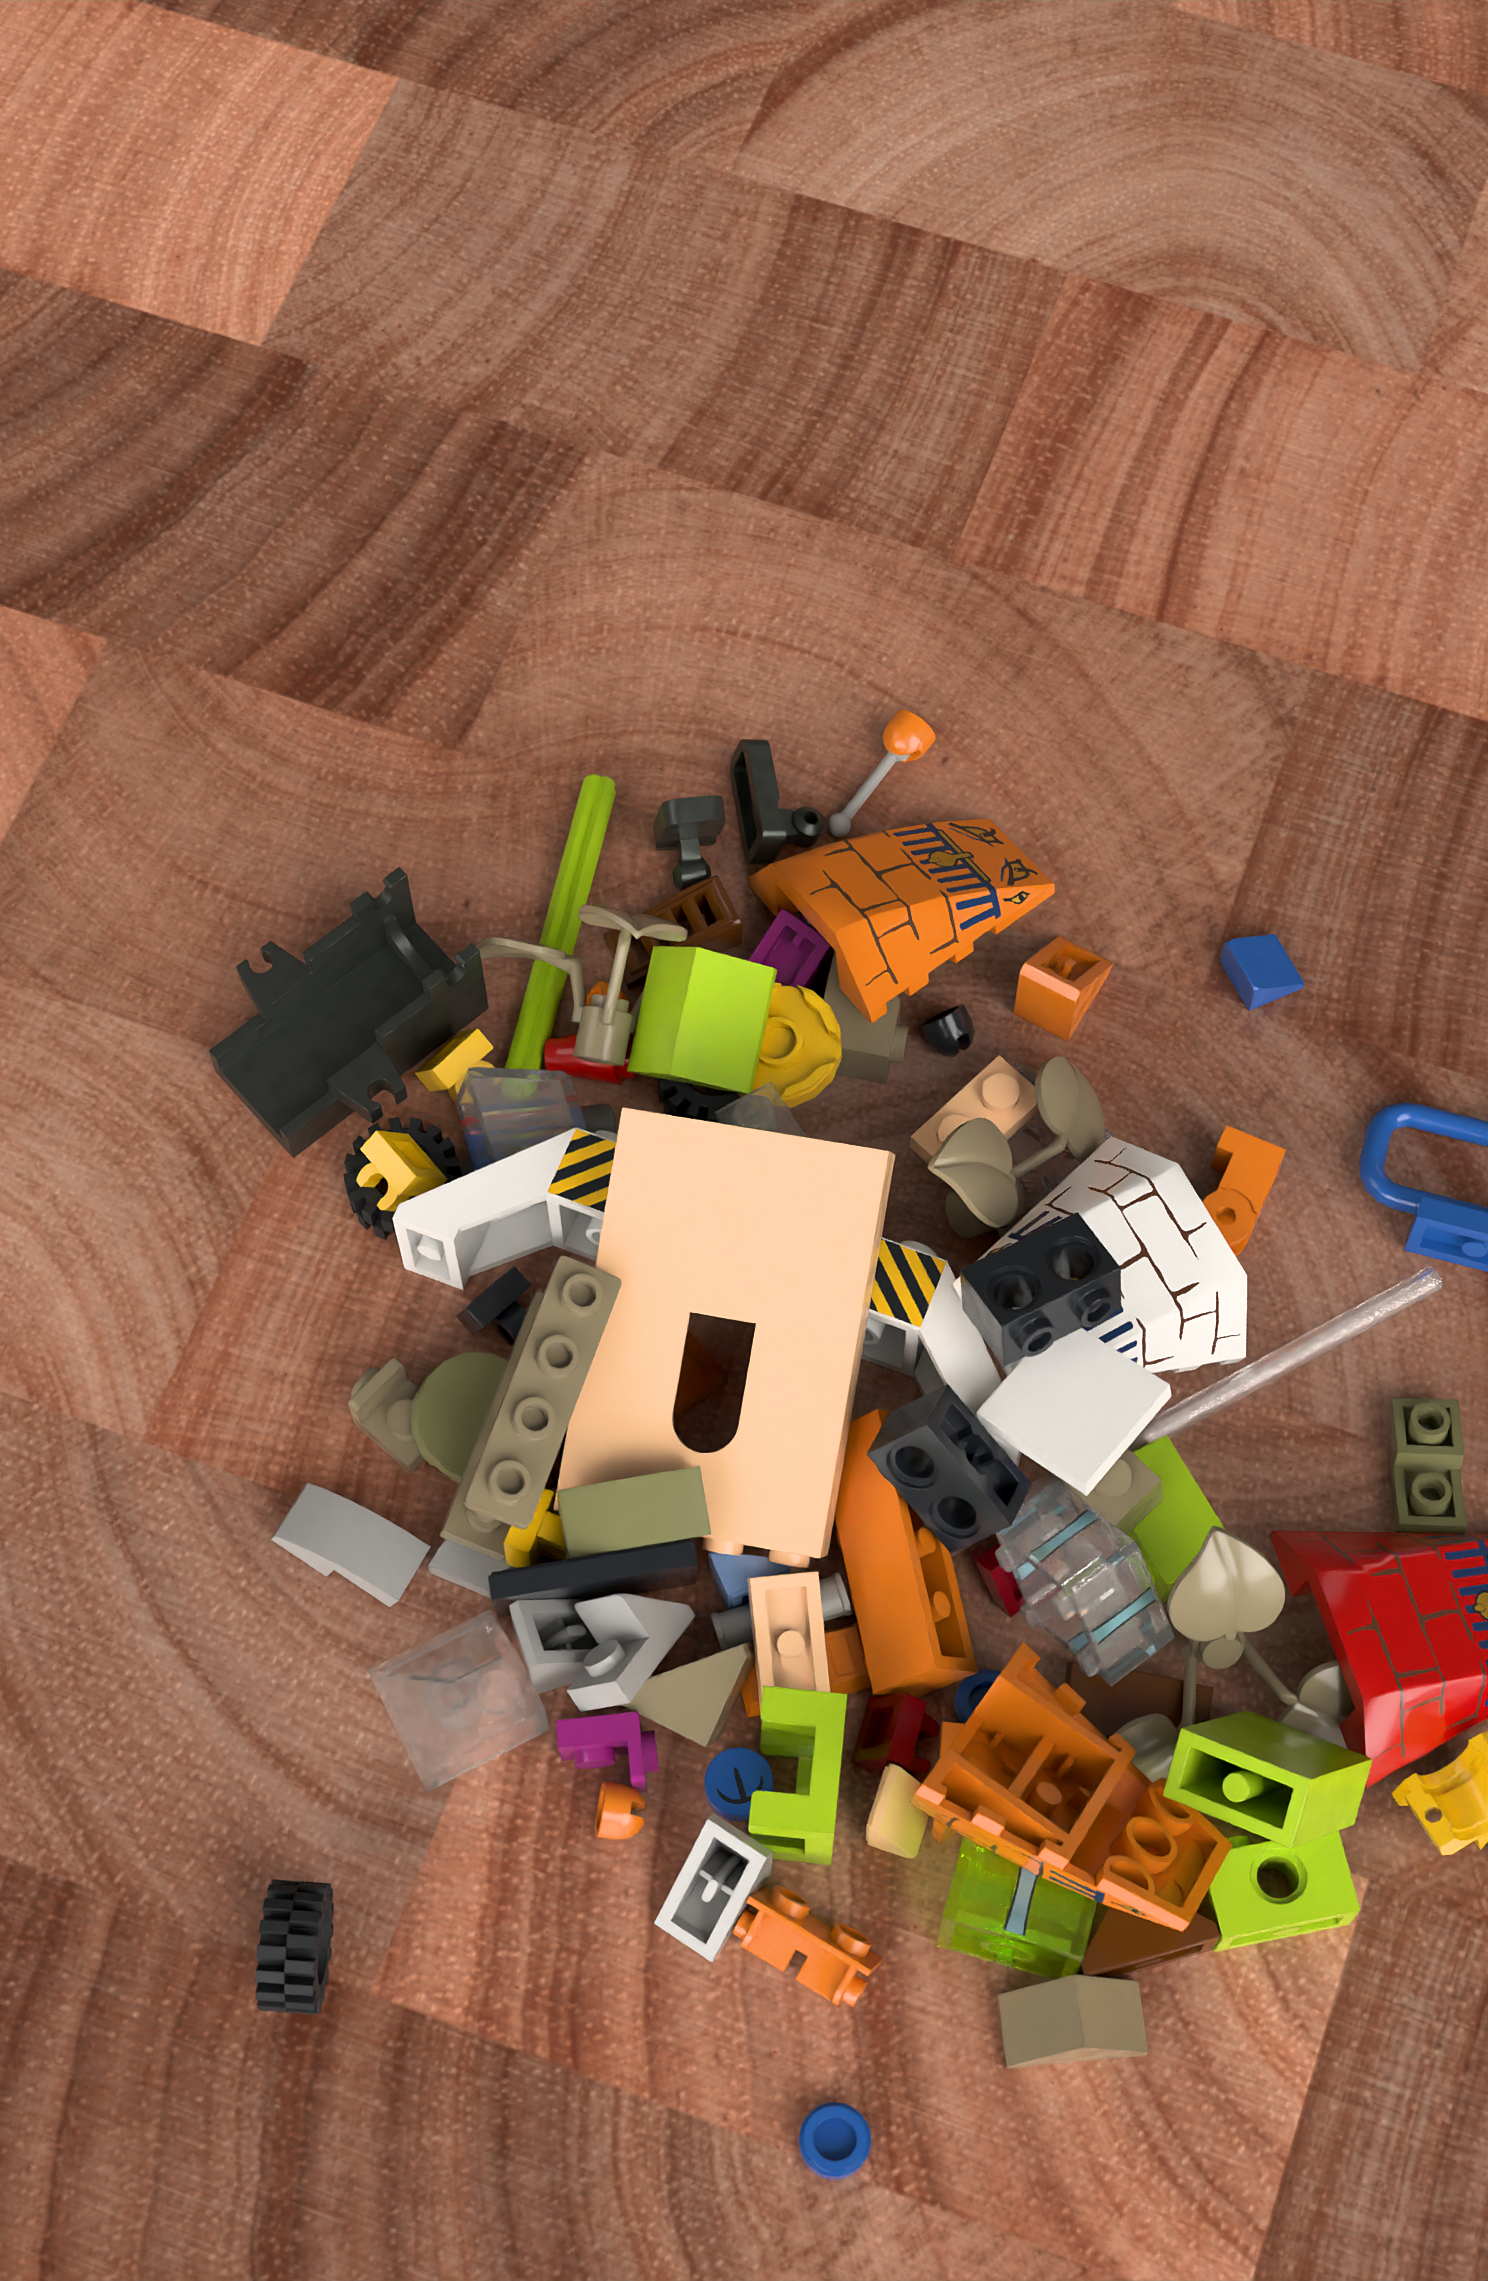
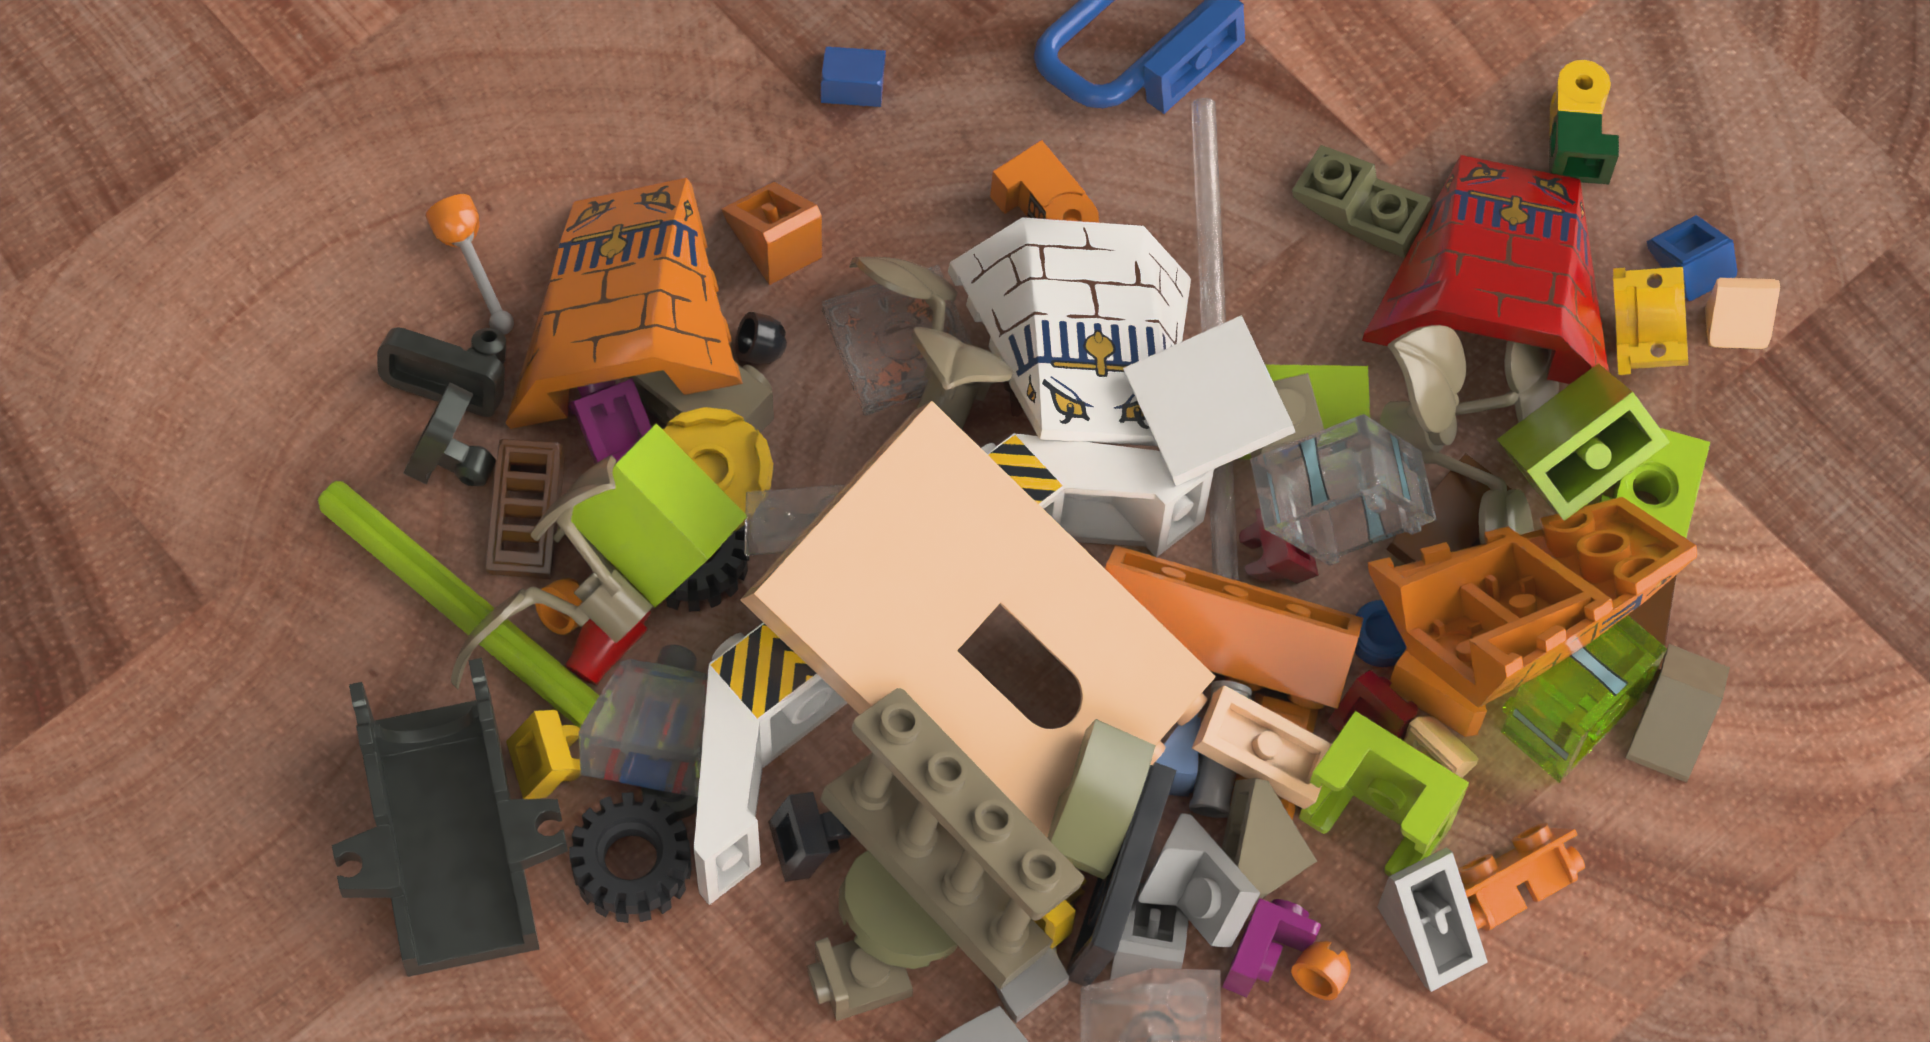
camera: 65 degrees left, 0 degrees up
yellow tile [356,1130,447,1211] -> none
blue tile [704,1748,774,1821] -> none
blue tile [799,2102,871,2180] -> none
black brick [867,1384,1031,1553] -> none
light nougat plate [909,1055,1039,1164] -> none
black brick [960,1212,1121,1367] -> none

